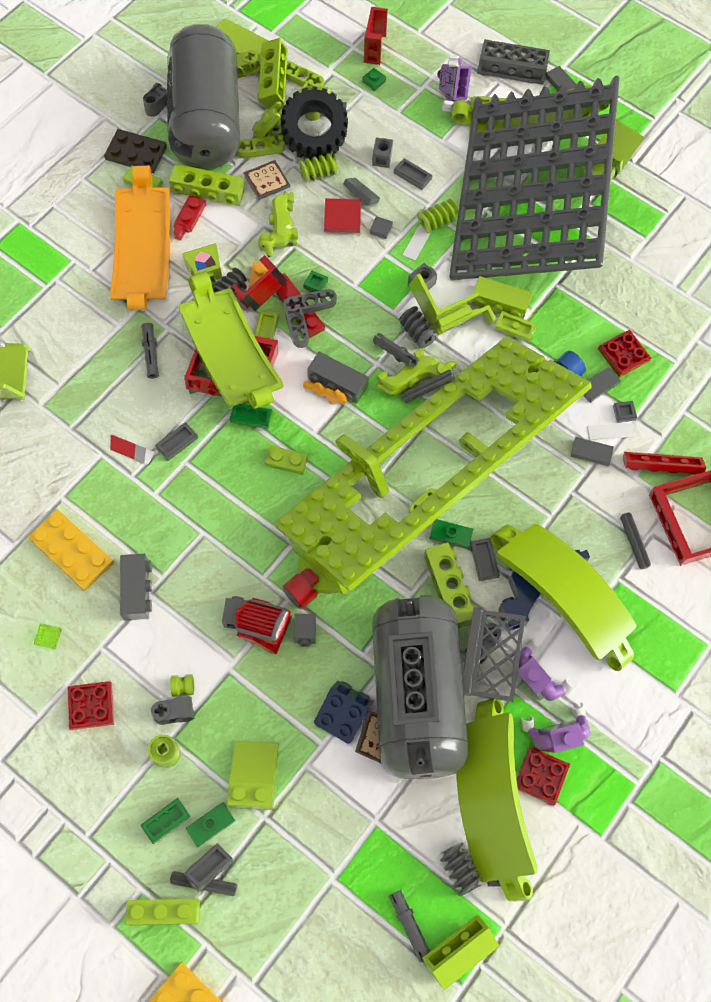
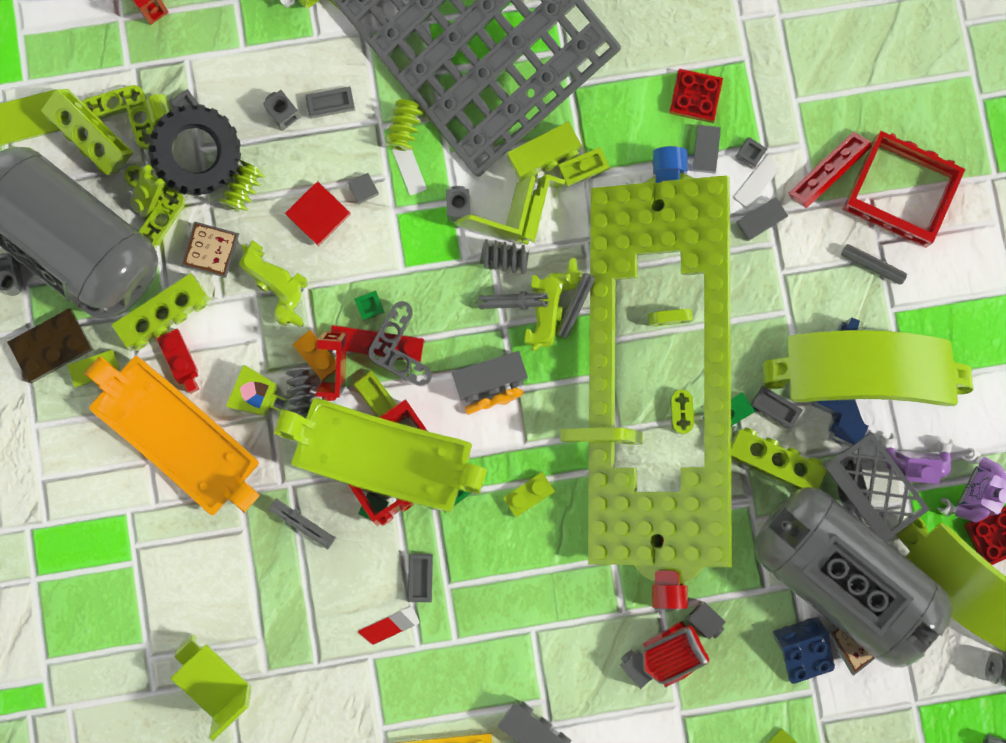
camera: 50 degrees left, 15 degrees up
lime piece [237,50,261,78] -> none
dark grey tile [343,178,380,205] -> none
green plate [362,68,386,91] -> none

